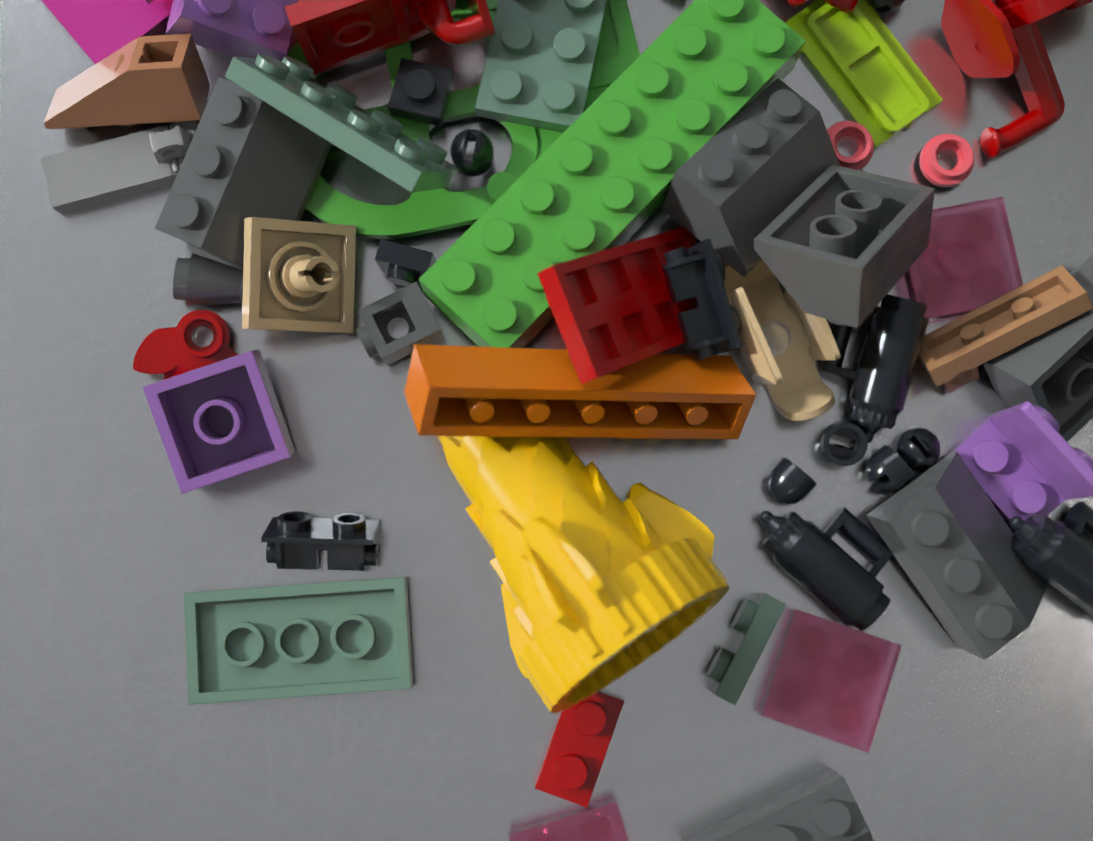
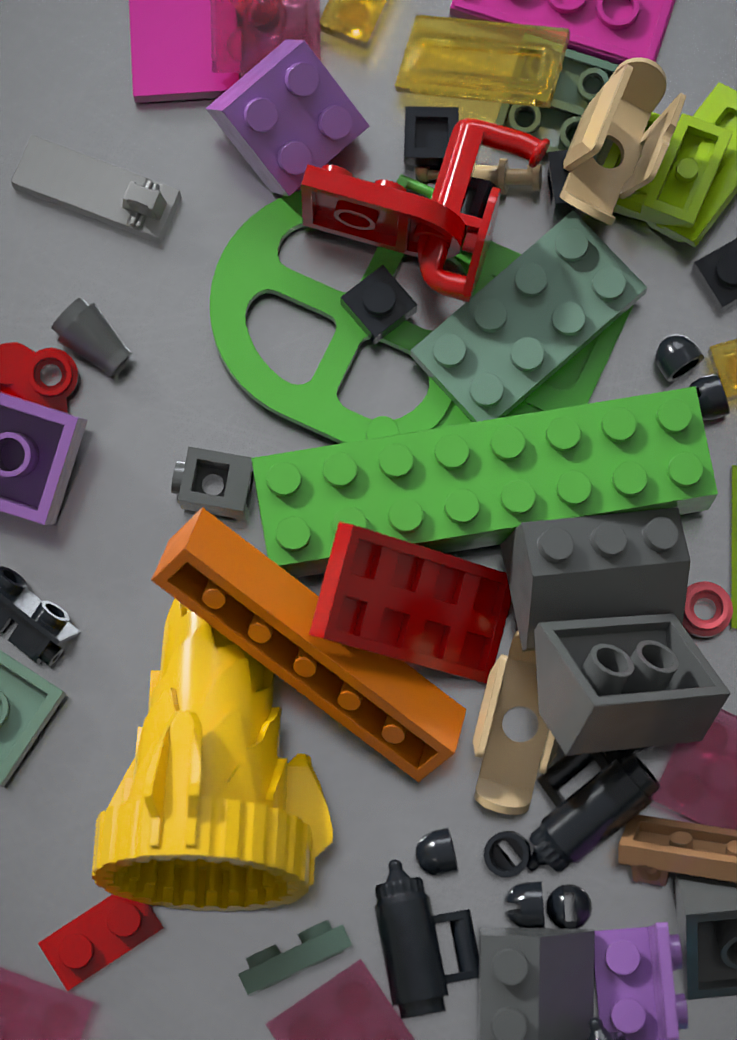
camera: 40 degrees right, 5 degrees down
nougat slope [44,33,211,129] -> none
dark grey slope [155,77,332,266] -> none
sand green plate [225,53,459,193] -> none
tan plate [242,217,356,333] -> none
black plate [375,239,436,287] -> none
black hinge [450,129,494,177] -> none
black hinge [662,238,742,361] -> none

